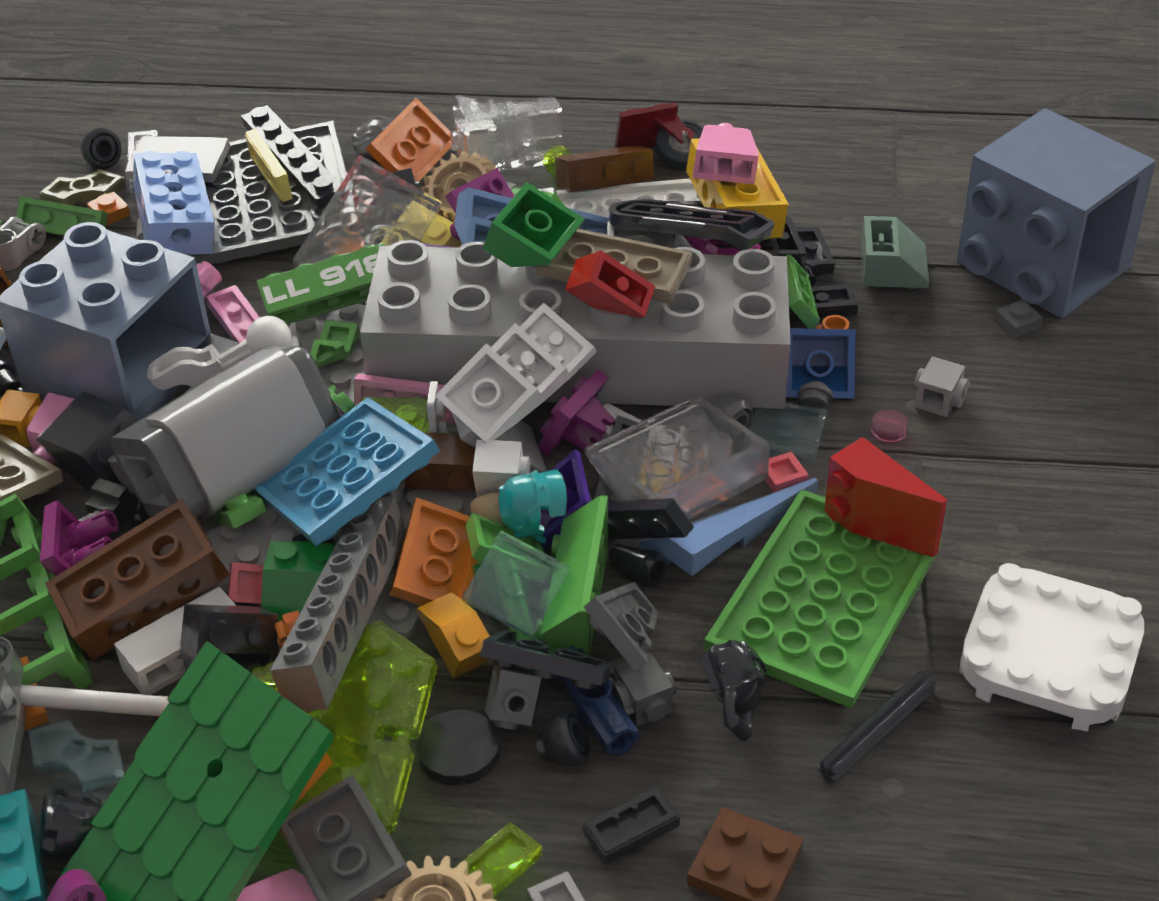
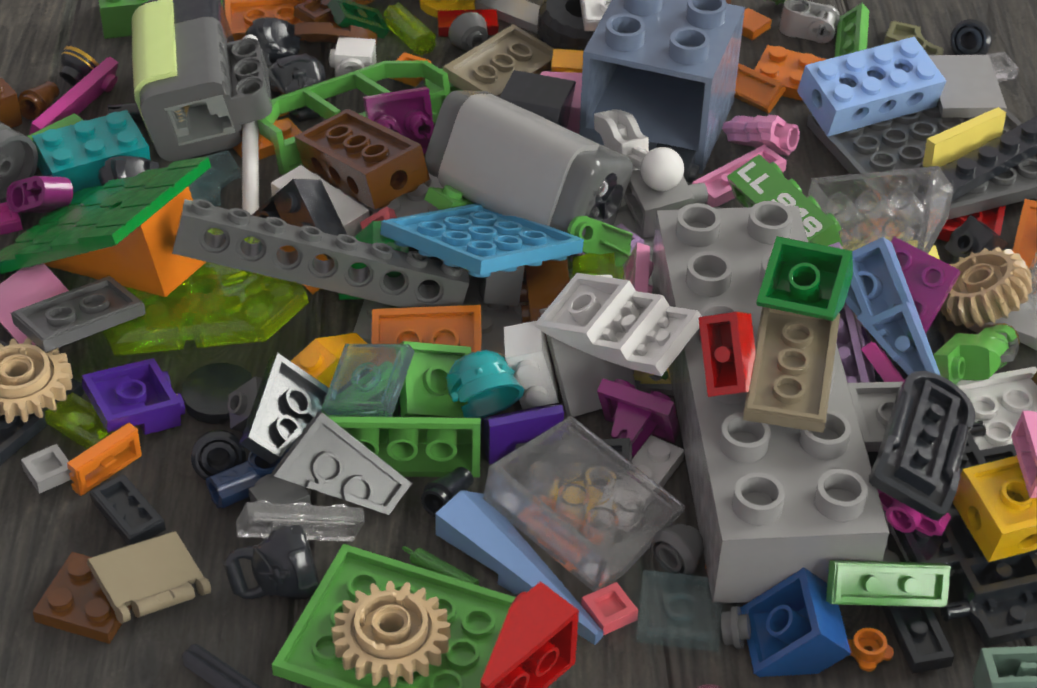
camera: 80 degrees right, 0 degrees up
black plate [608,498,694,539] -> none
none -> orange tile [67,423,142,496]
none -> dark purple plate [82,358,185,435]
none -> dark tan piece [87,531,211,623]
none -> clear plate [236,500,365,542]
none -> tan gear [332,581,450,687]
none -> bright green piece [402,546,479,585]

